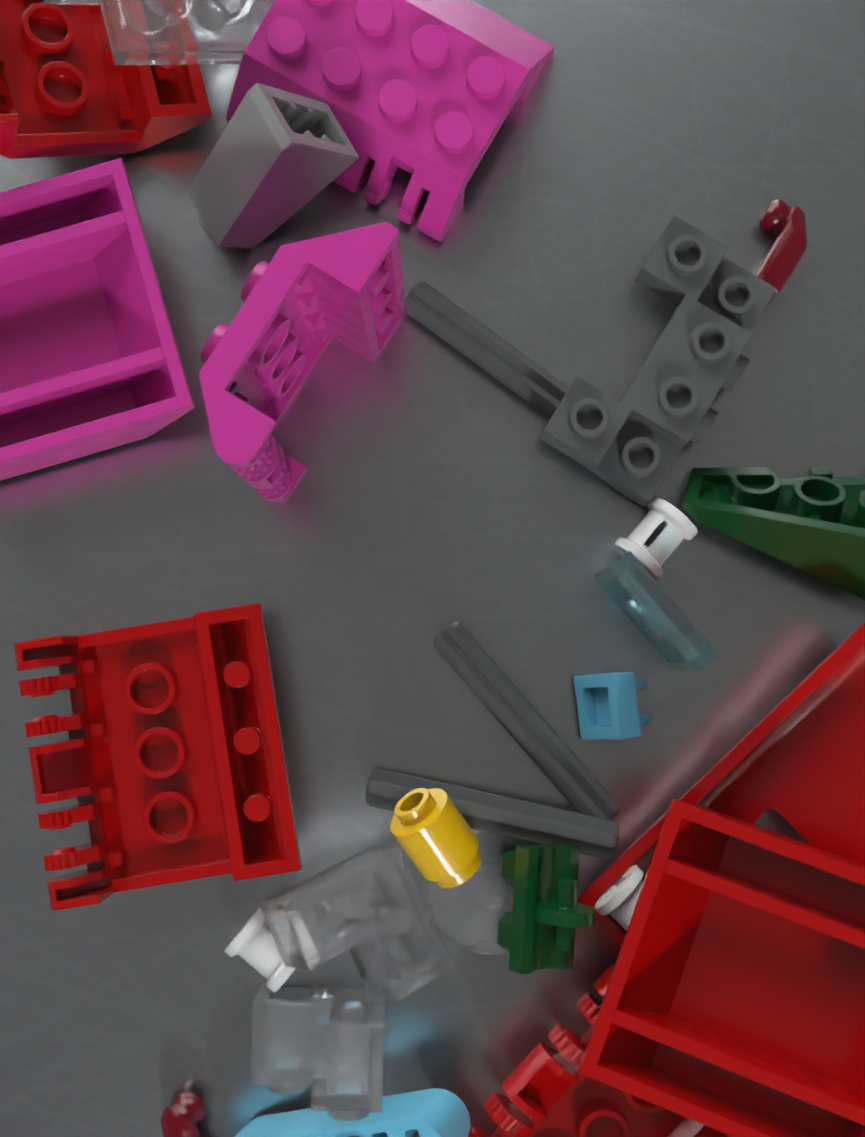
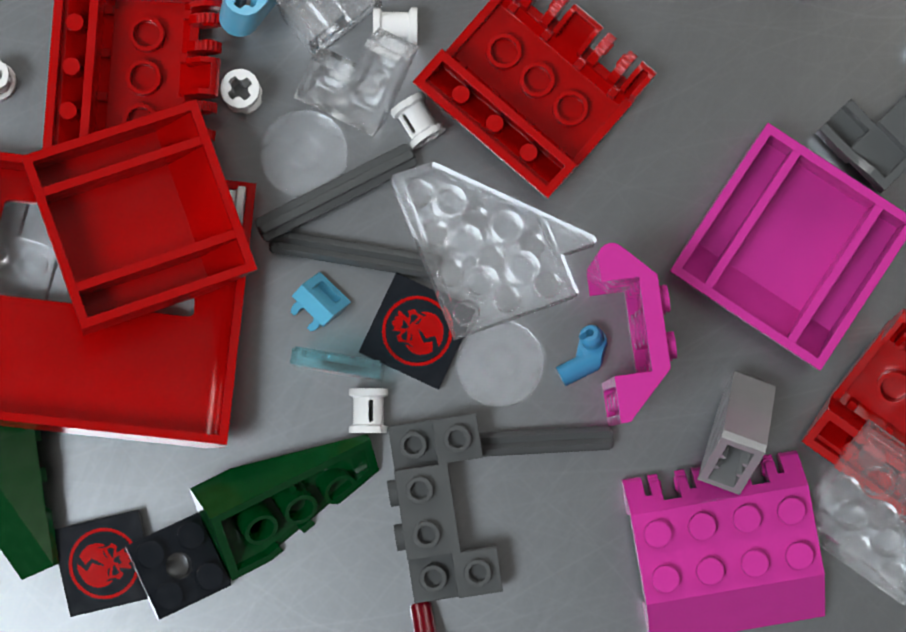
camera: 140 degrees right, 0 degrees up
yellow brick [390,788,482,889] -> none
dark green hips [497,844,595,975] -> none
none -> white bush [220,69,263,114]
none -> tile [359,273,476,390]
none -> clear wing [390,162,597,340]
none -> white bush [391,91,446,150]
none -> clear tile [456,319,543,407]
none -> dark azure arm [556,325,607,387]

